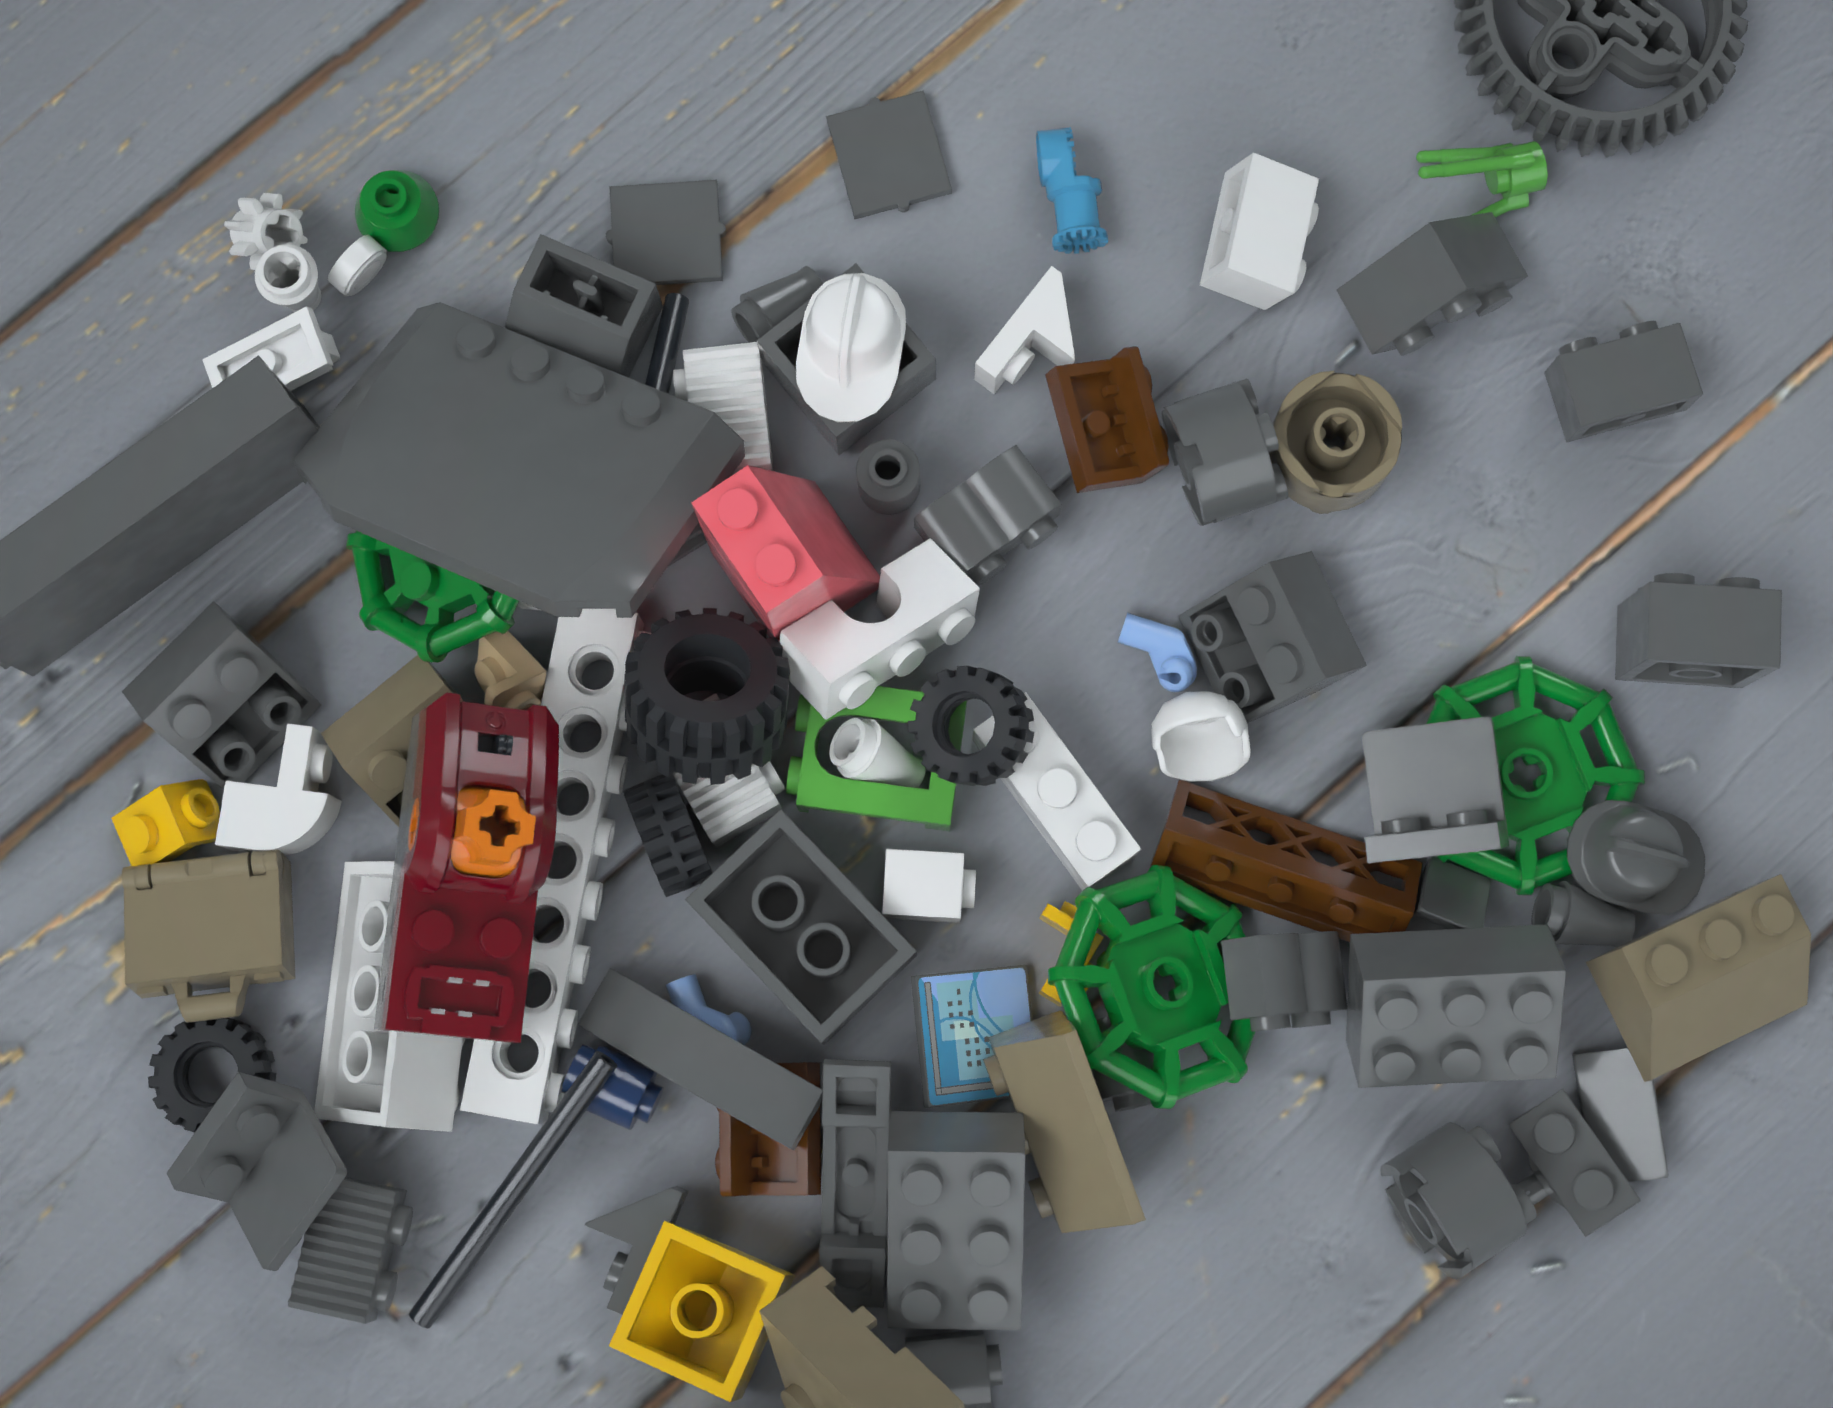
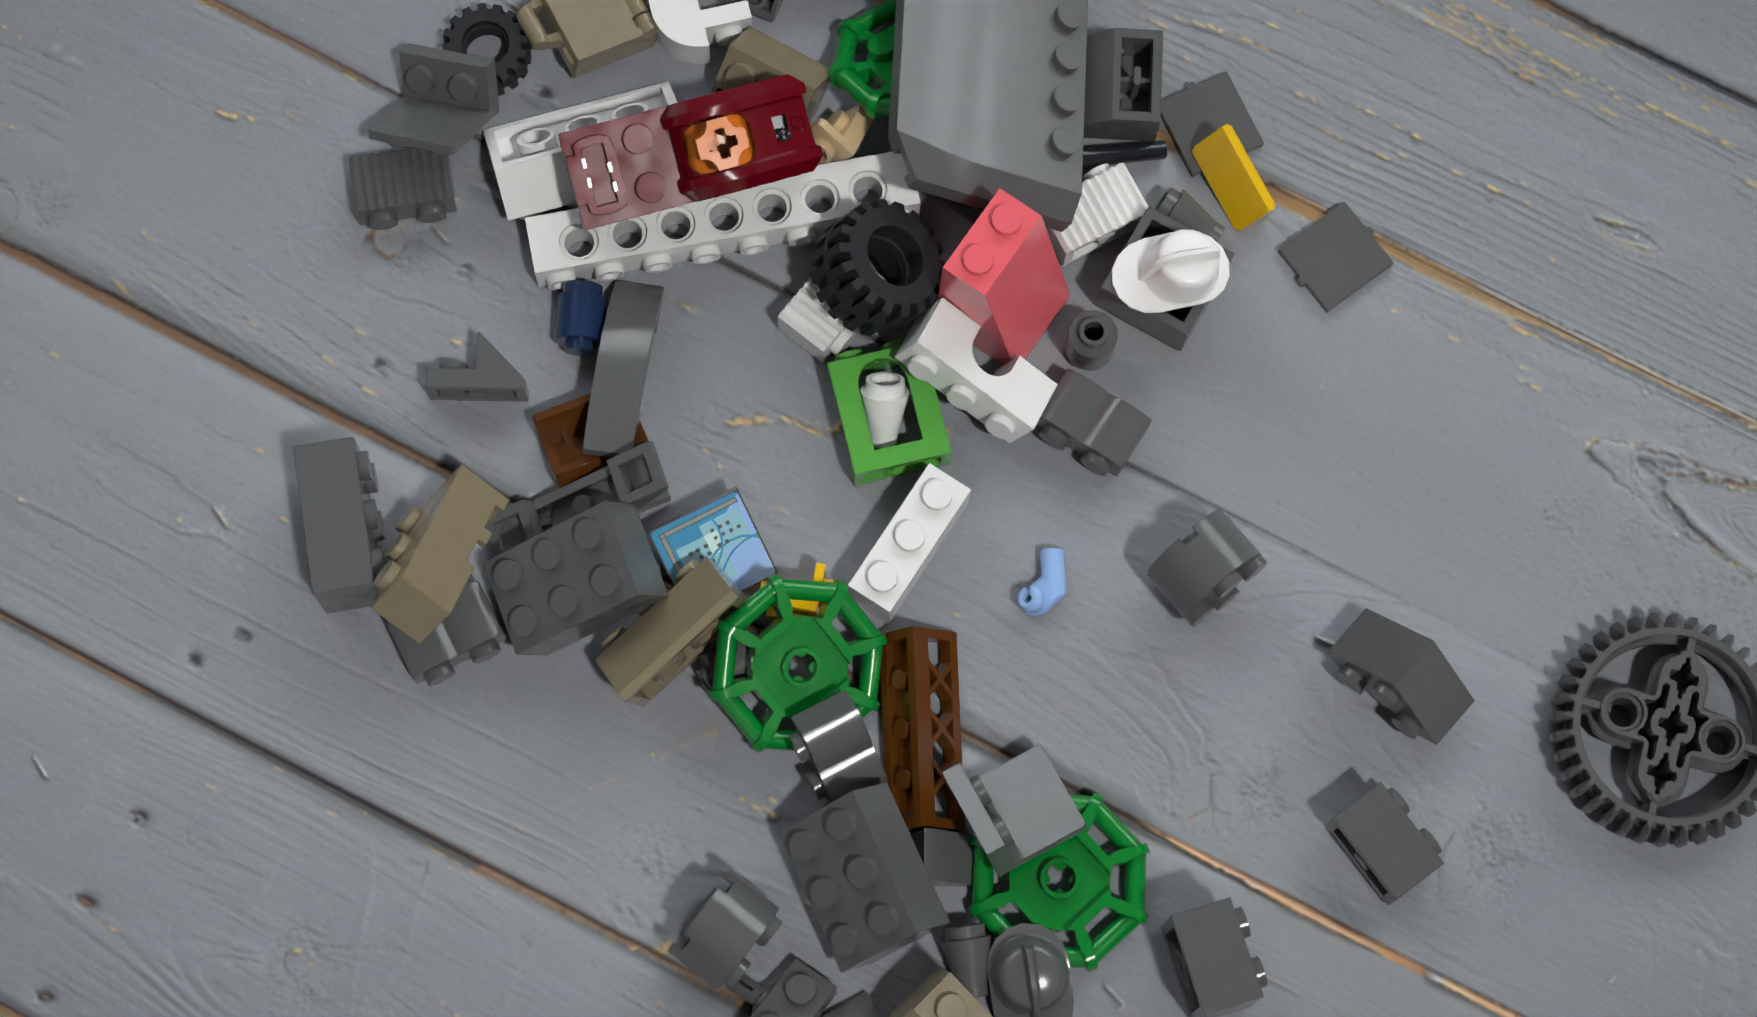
camera: 60 degrees right, 5 degrees down
black piece [409,1051,617,1328] -> none
yellow slope [609,1221,795,1402] -> none
black tyre [623,774,713,897] -> none
light blue arm [666,974,751,1045] -> none
dark grey brick [685,809,917,1045] -> none
white brick [882,849,976,923] -> none
black tyre [908,666,1034,786] -> none
white slope [974,266,1075,394] -> none
dark azure connector [1036,127,1108,254] -> none
reddish brown bracket [1045,346,1169,493] -> none
white hair [1151,691,1251,782] -> none
dark grey slope [1178,551,1367,723] -> none
white brick [1200,152,1319,310] -> none
dark tan brick [1269,371,1402,514] -> none
bright green plant [1416,141,1548,218] -> none
none -> yellow slope [1192,124,1276,231]

